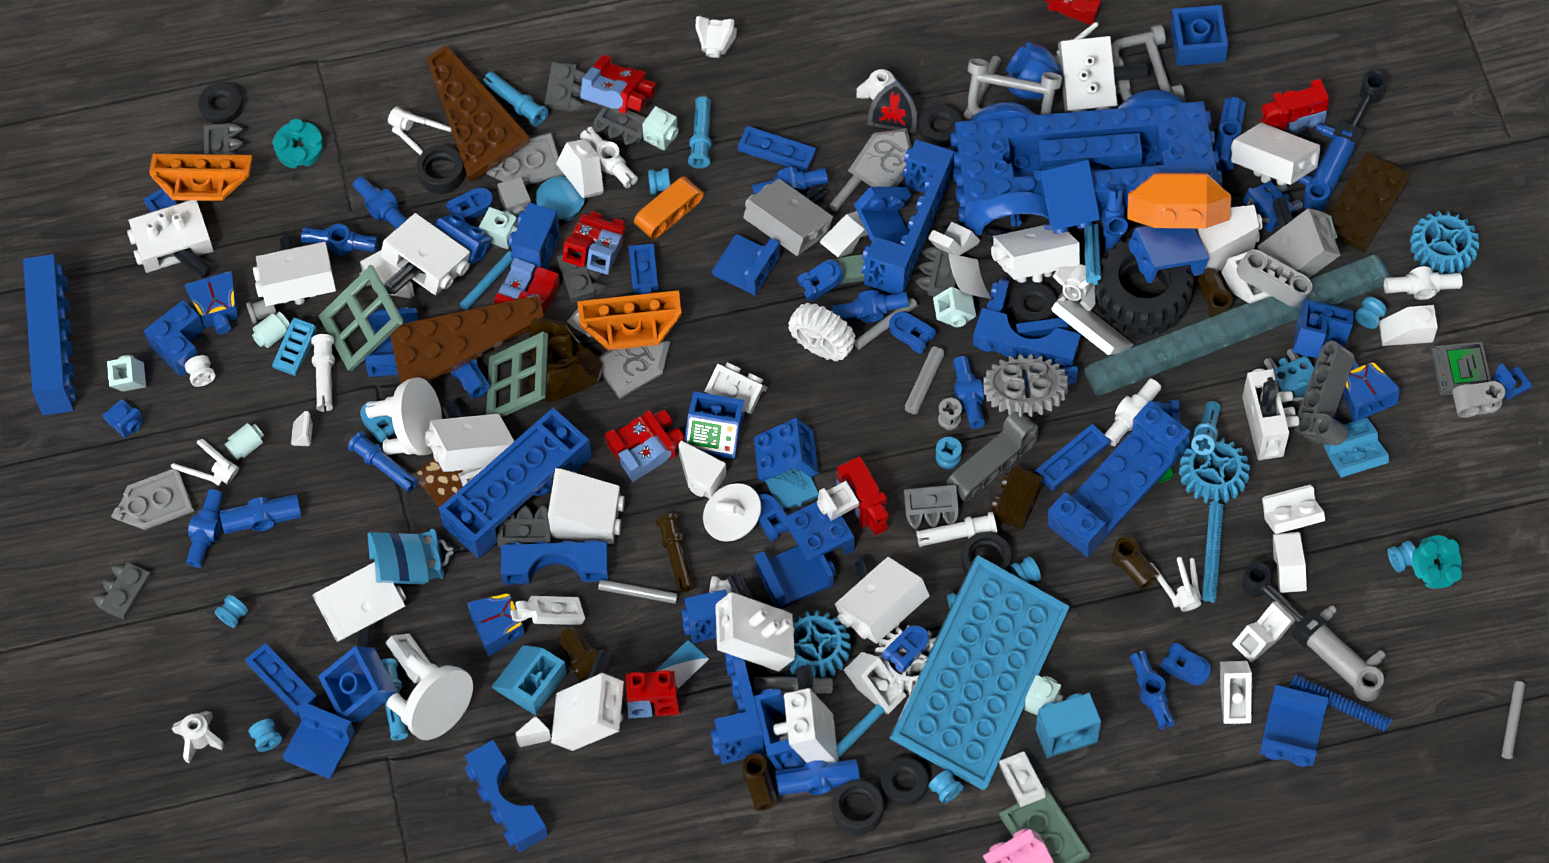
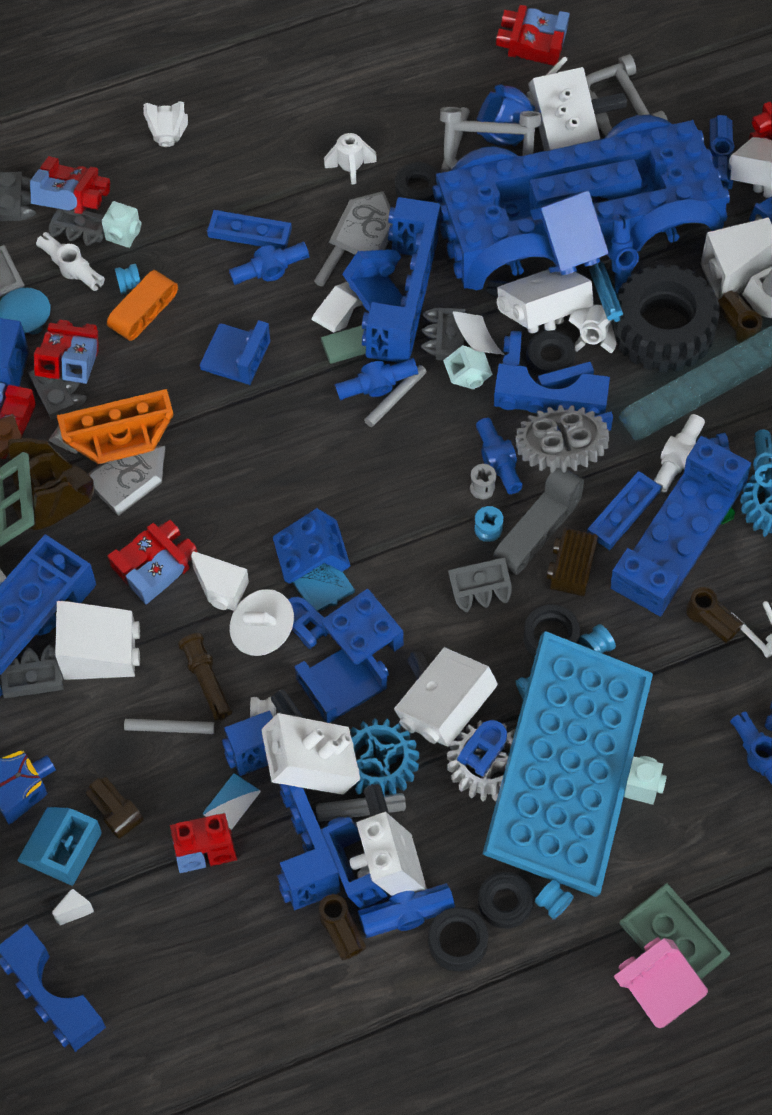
camera: 10 degrees left, 0 degrees up
blue arch [501,540,608,585] -> none
white plate [510,596,585,625] -> none
white piece [551,650,624,751] -> none
white slope [556,139,604,198] -> none
blue plate [628,244,659,295] -> none
slope [685,392,745,459] -> none
dark azure pin [688,97,712,169] -> none
white bracket [704,362,768,414] -> none
light grey piece [743,179,833,256] -> none
white gear [788,303,855,361] -> none
blue plate [797,260,844,301] -> none
white bracket [817,481,859,521] -> none
red hips [836,456,889,536] -> none
dark azure bar [837,704,885,759] -> none
white slope [844,652,906,714] -> none
shield [867,80,917,133] -> none
blue plate [889,312,936,354] -> none
light grey axle [905,346,944,415] -> none
white pin [916,512,997,547] -> none
white slope [928,222,980,256] -> none
white plate [999,752,1046,807] -> none
dark azure brick [1036,693,1101,758] -> none
white tile [1052,300,1134,355] -> none
orange wedge [1127,173,1231,229] -> none
blue panel [1129,226,1210,283] -> none
blue brick [1170,5,1228,66] -> none

